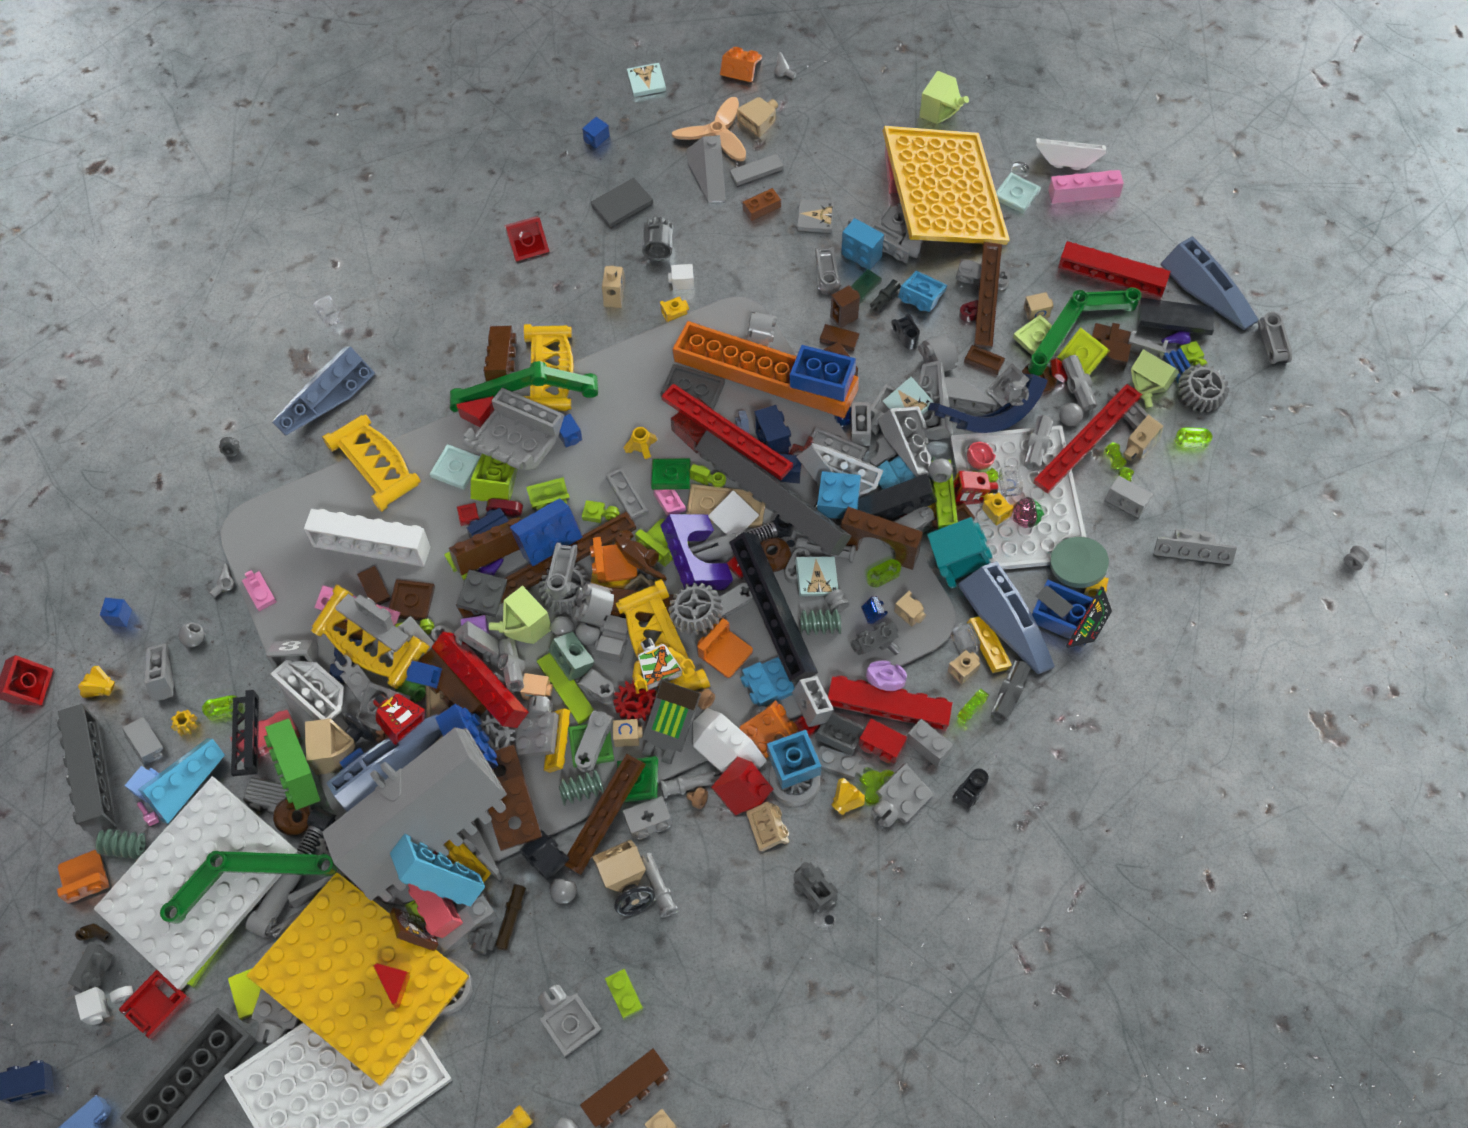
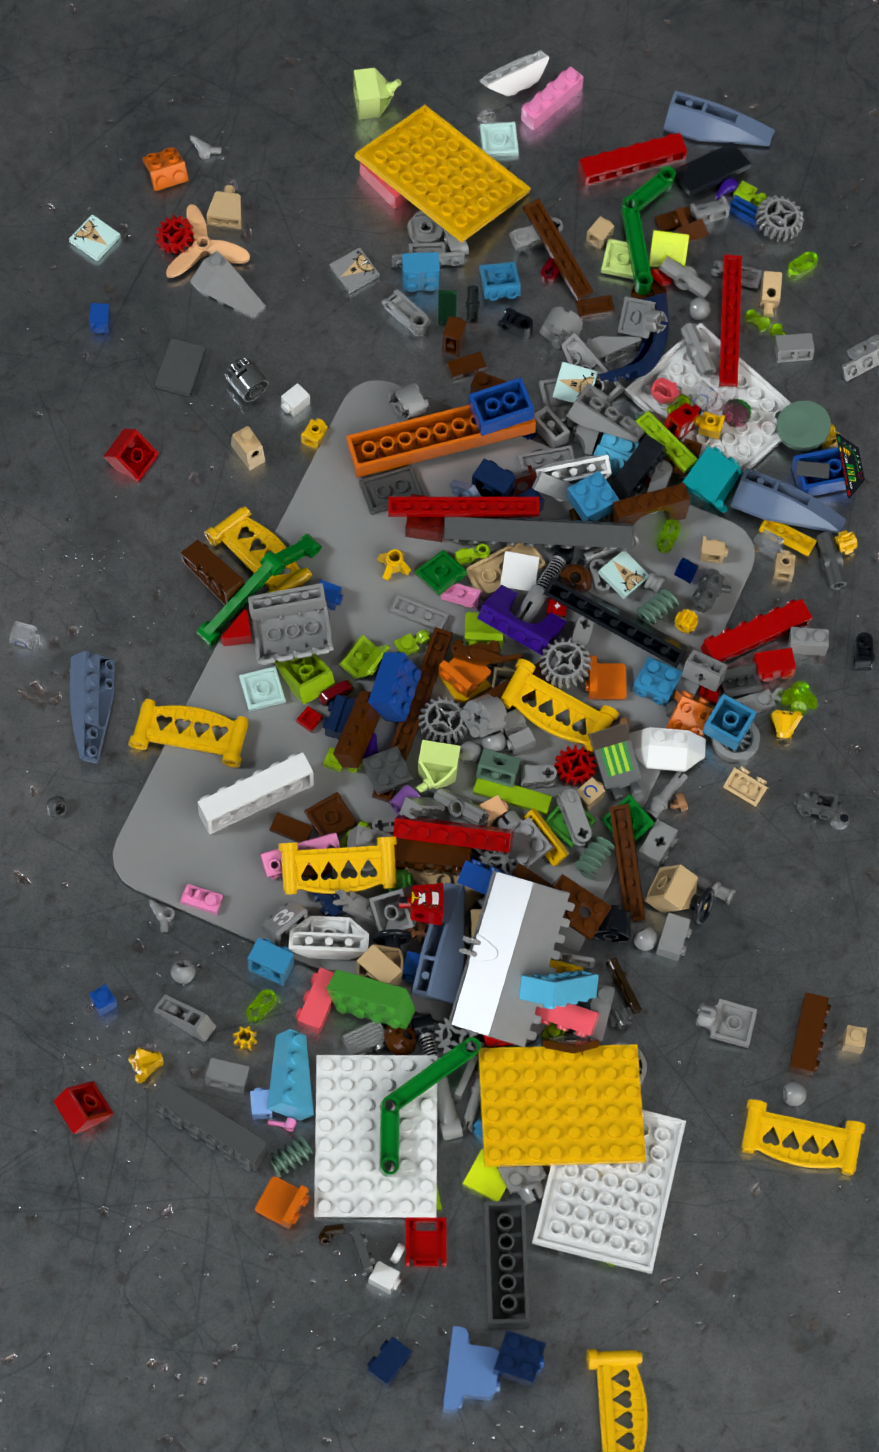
camera: 45 degrees left, 5 degrees up
black fence [231,690,259,777] -> none
light grey bracket [335,594,409,652] -> none
red slope [373,963,410,1009] -> none
blue brick [406,661,442,689] -> none
light grey piece [544,542,577,600] -> none
lime plate [605,969,643,1020] -> none
torso [632,638,695,694] -> none
red slope [711,757,774,815] -> none
light grey tile [730,154,784,186] -> none
dark orange piece [743,188,781,221] -> none
lavender tile [866,661,907,691] -> none
light grey plate [871,763,934,827] -> none
light grey piece [928,458,953,483] -> none
clear neon green beam [957,688,989,723] -> none
yellowish green piece [1131,349,1179,408] -> none
light grey piece [1258,312,1292,364] -> none
none -> red gear [155,215,195,255]
none -> dark azure brick [248,938,294,986]
none -> light grey brick [656,913,693,961]
none -> yellow gear [674,609,698,634]
none -> yellow gear [834,530,858,555]

